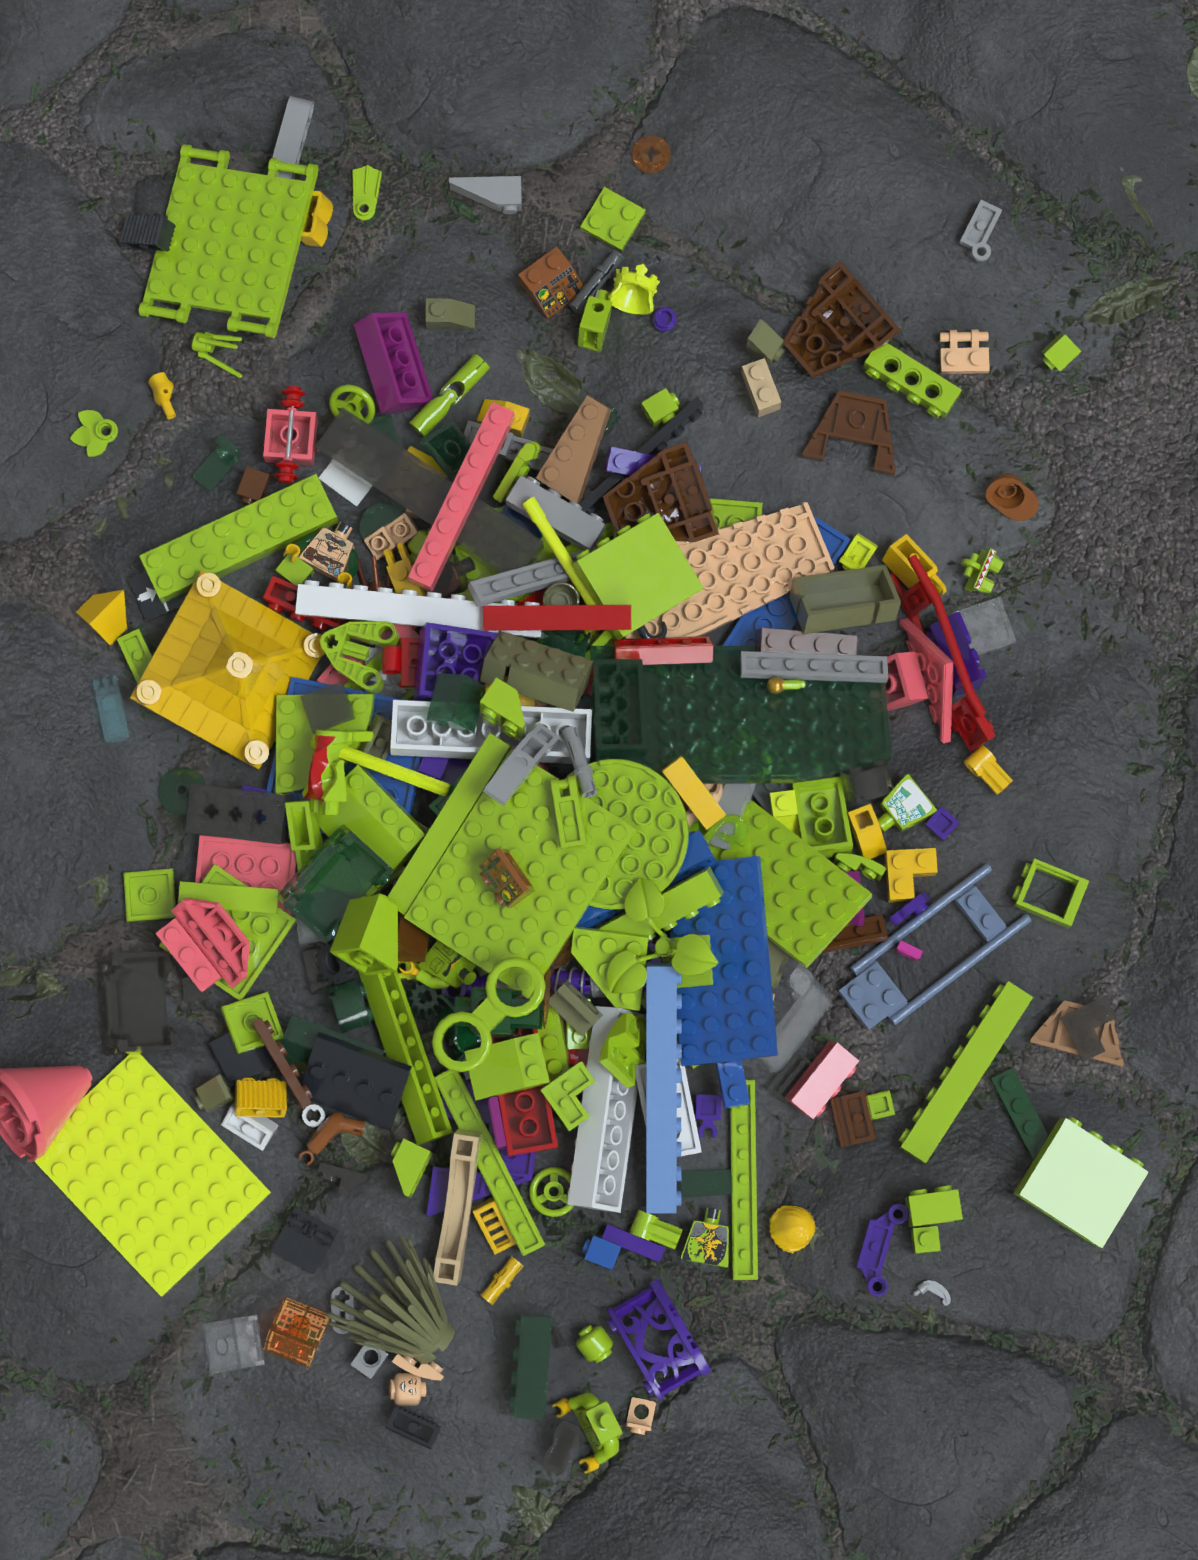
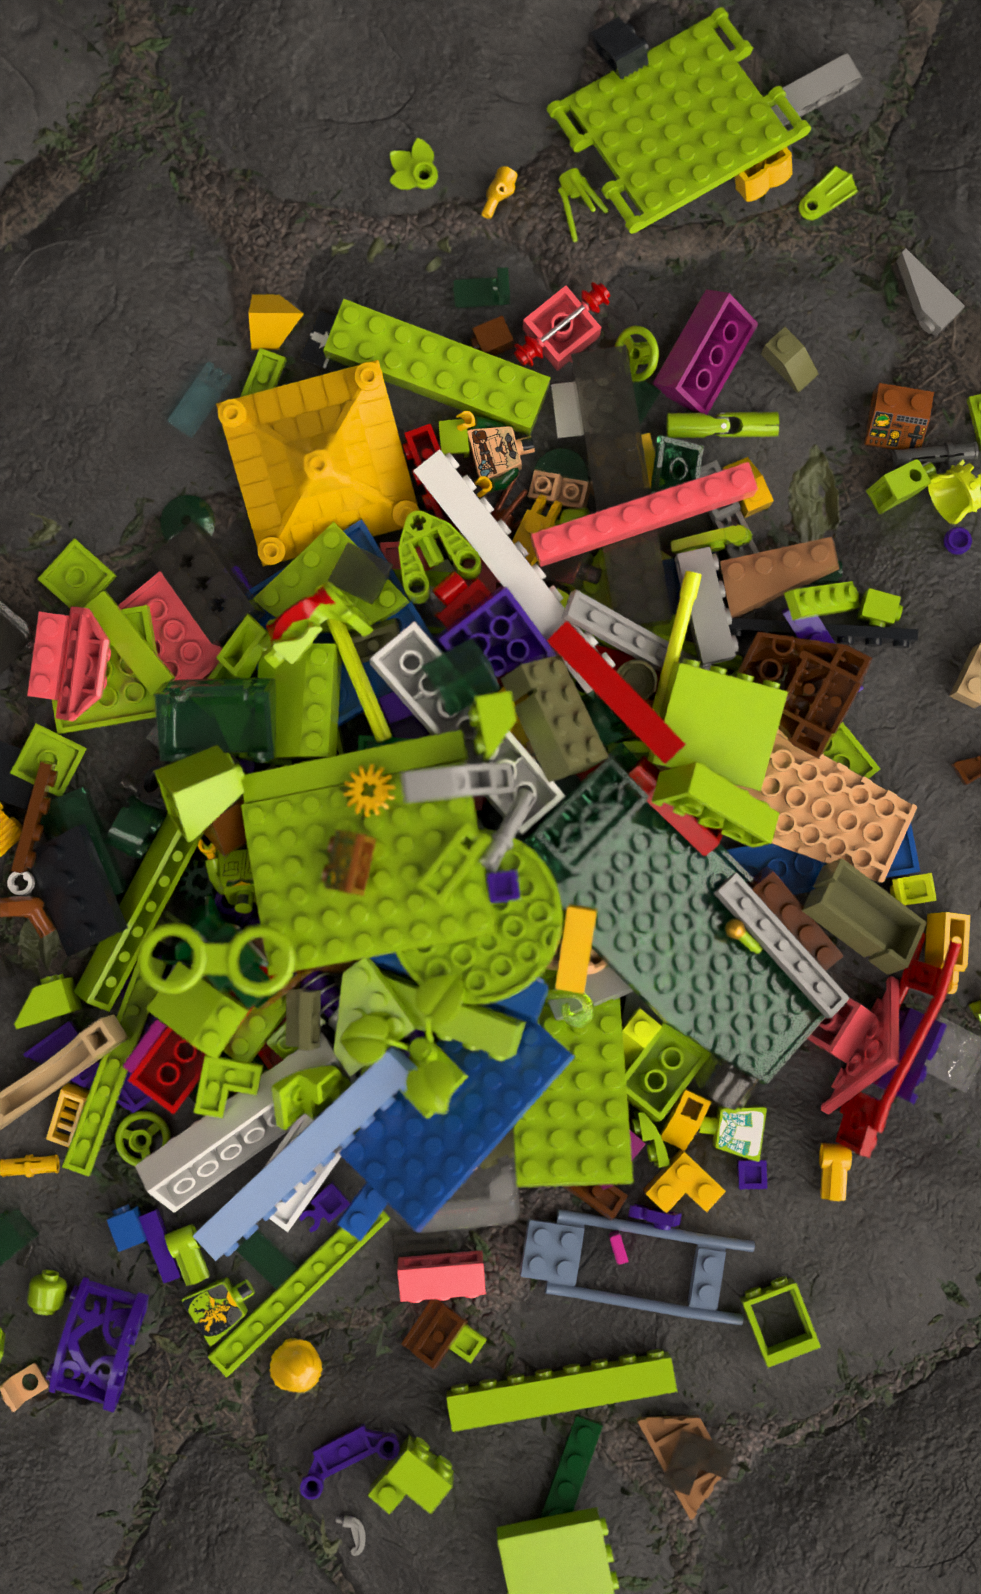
camera: 45 degrees right, 5 degrees up
none -> yellow gear [343,764,395,817]
none -> dark purple plate [487,870,521,904]
none -> lime wedge [651,762,780,848]
none -> lime plate [784,581,860,620]

